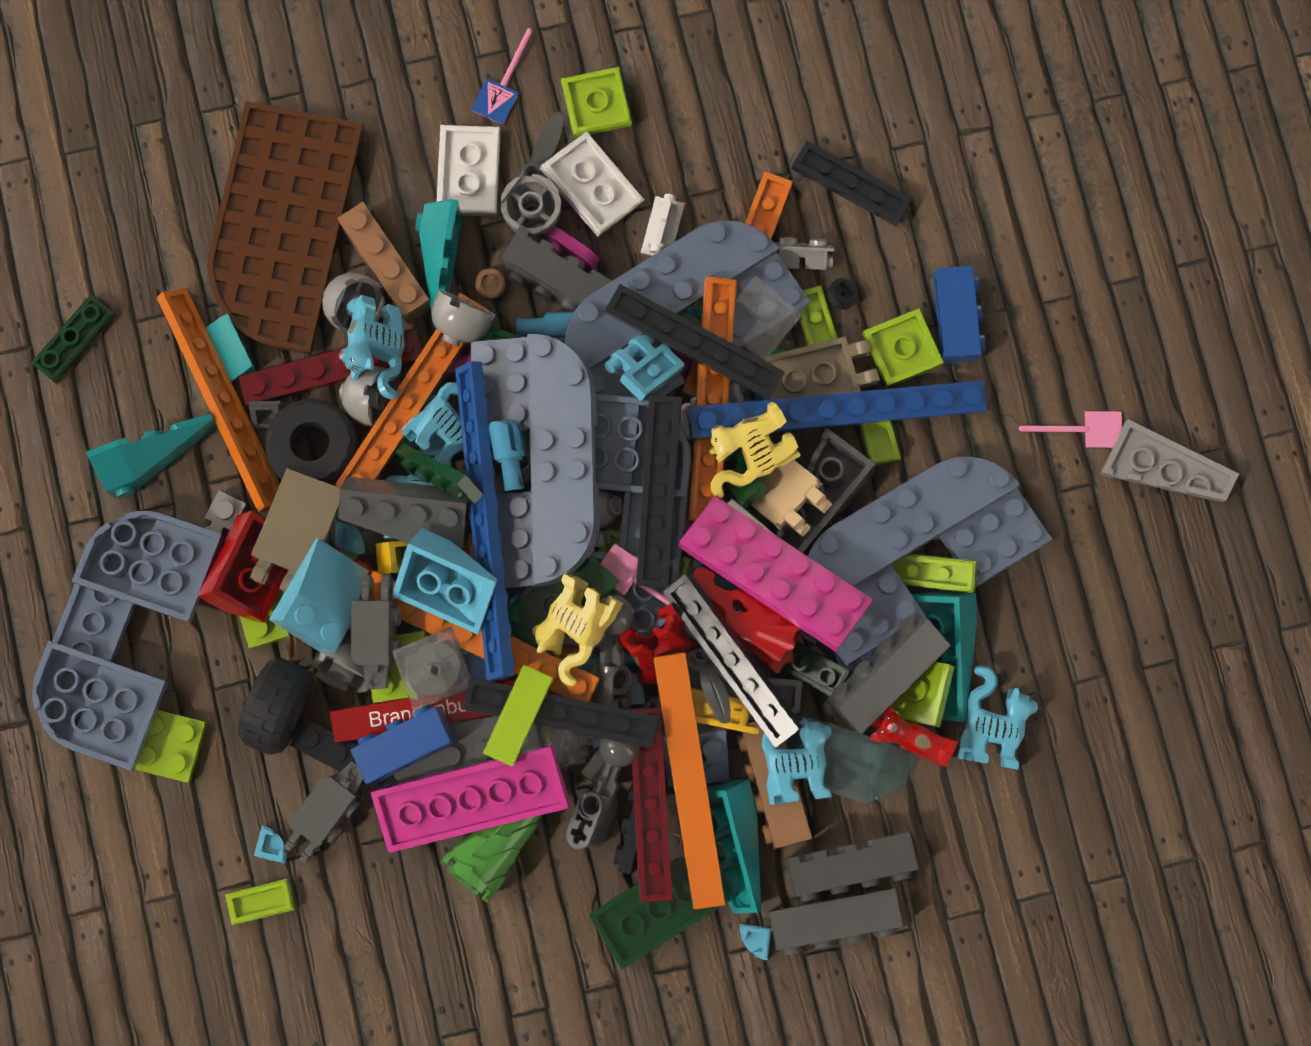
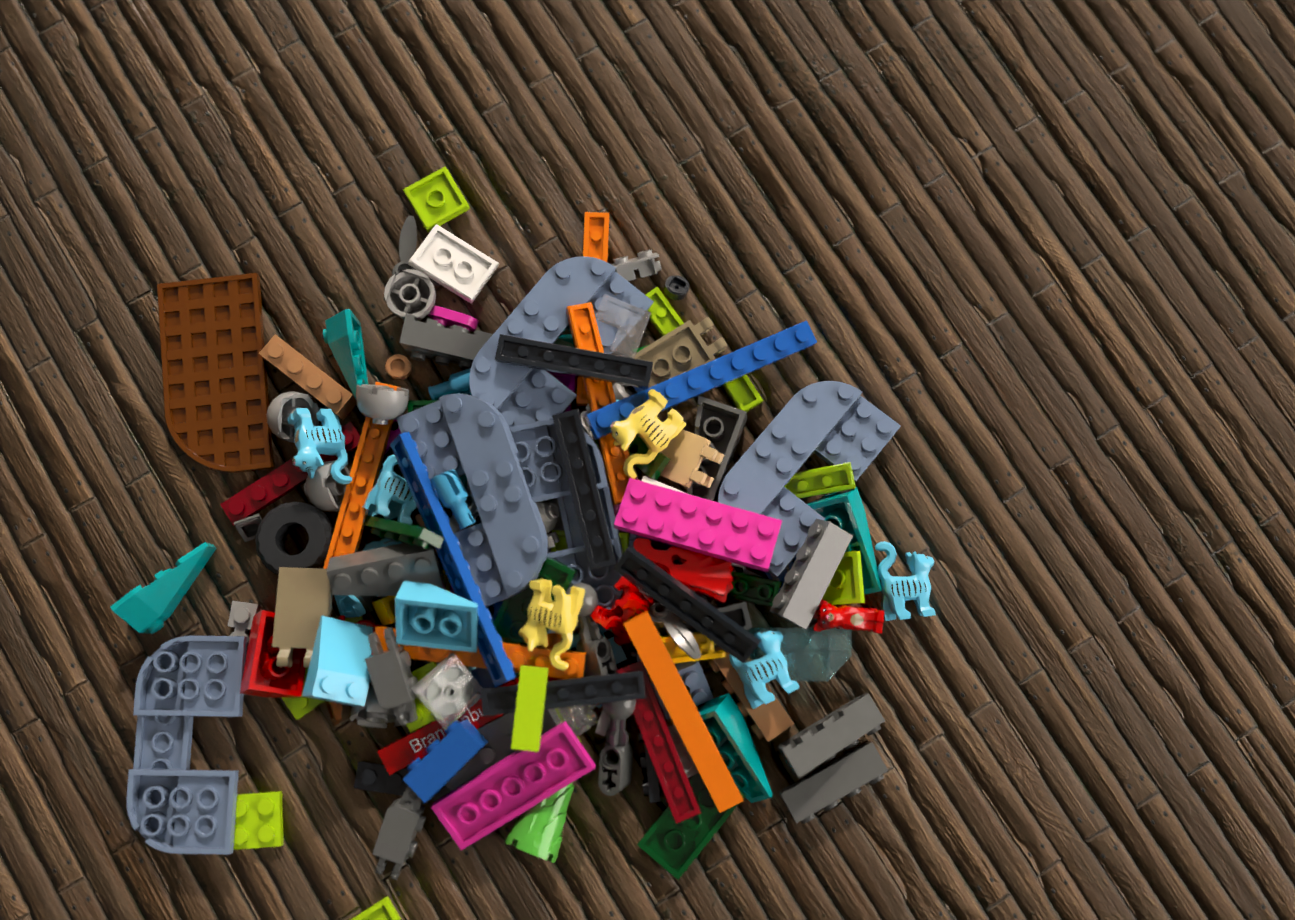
camera: 20 degrees left, 0 degrees up
dark green tile [31,294,116,384] -> none
orange plate [157,288,280,513] -> none
teal slope [206,313,256,383] -> none
black tyre [238,658,314,755] -> none
medium azure tile [254,825,287,864] -> none
white tile [437,125,501,216] -> none
piece [471,28,532,125] -> none
bright pink piece [601,543,676,611] -> none
medium azure plate [604,334,685,402] -> none
white hinge [641,194,685,256] -> none
medium azure tile [740,924,772,961] -> none
black plate [792,141,912,226] -> none
lime plate [862,308,944,388] -> none
blue brick [933,266,985,364] -> none
bright pink piece [1019,411,1122,448] -> none
light grey wing [1099,419,1239,503] -> none

